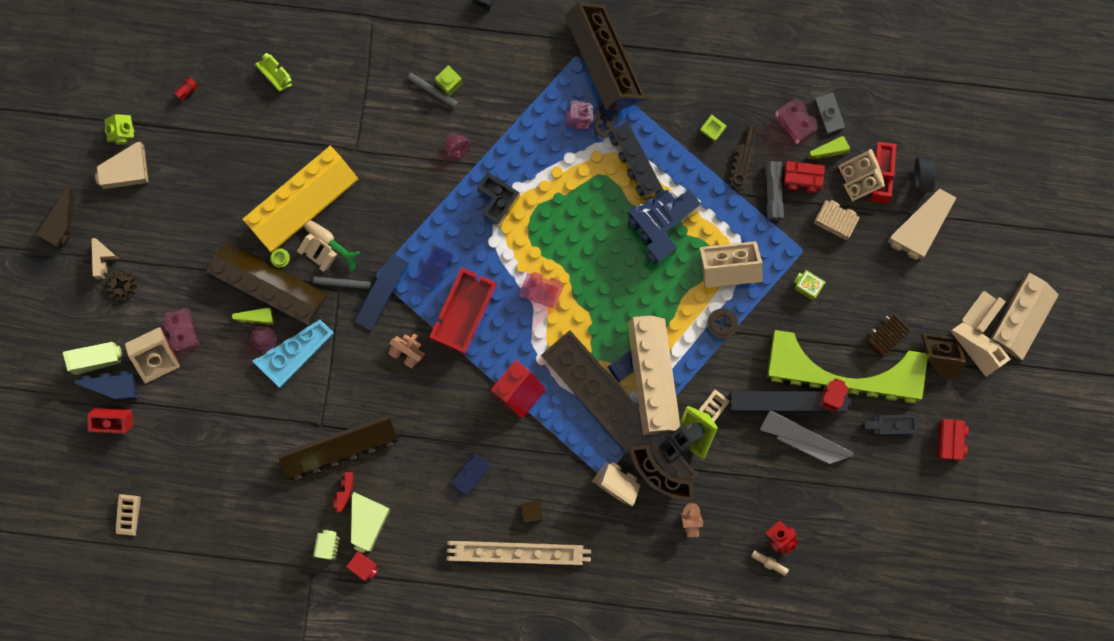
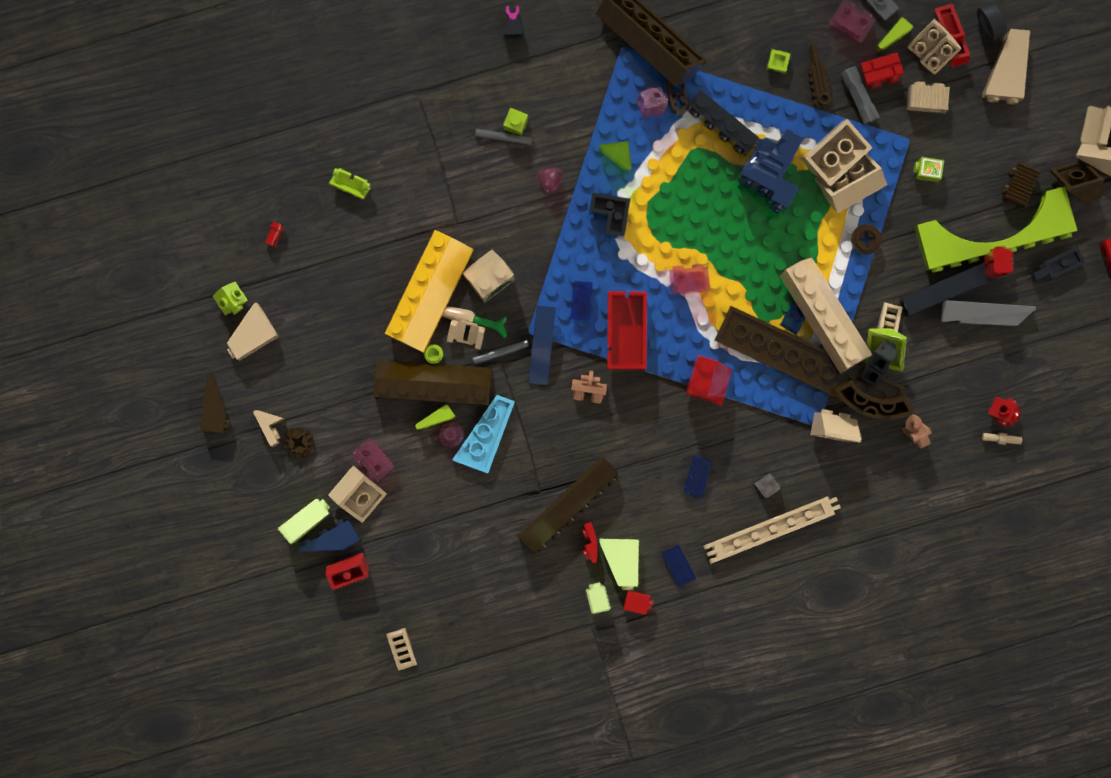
camera: 25 degrees left, 5 degrees up
none -> tan slope [462,250,515,303]
none -> clear neon green slope [599,141,632,174]
none -> clear blue plate [661,544,696,587]
none -> tan slope [800,119,872,187]

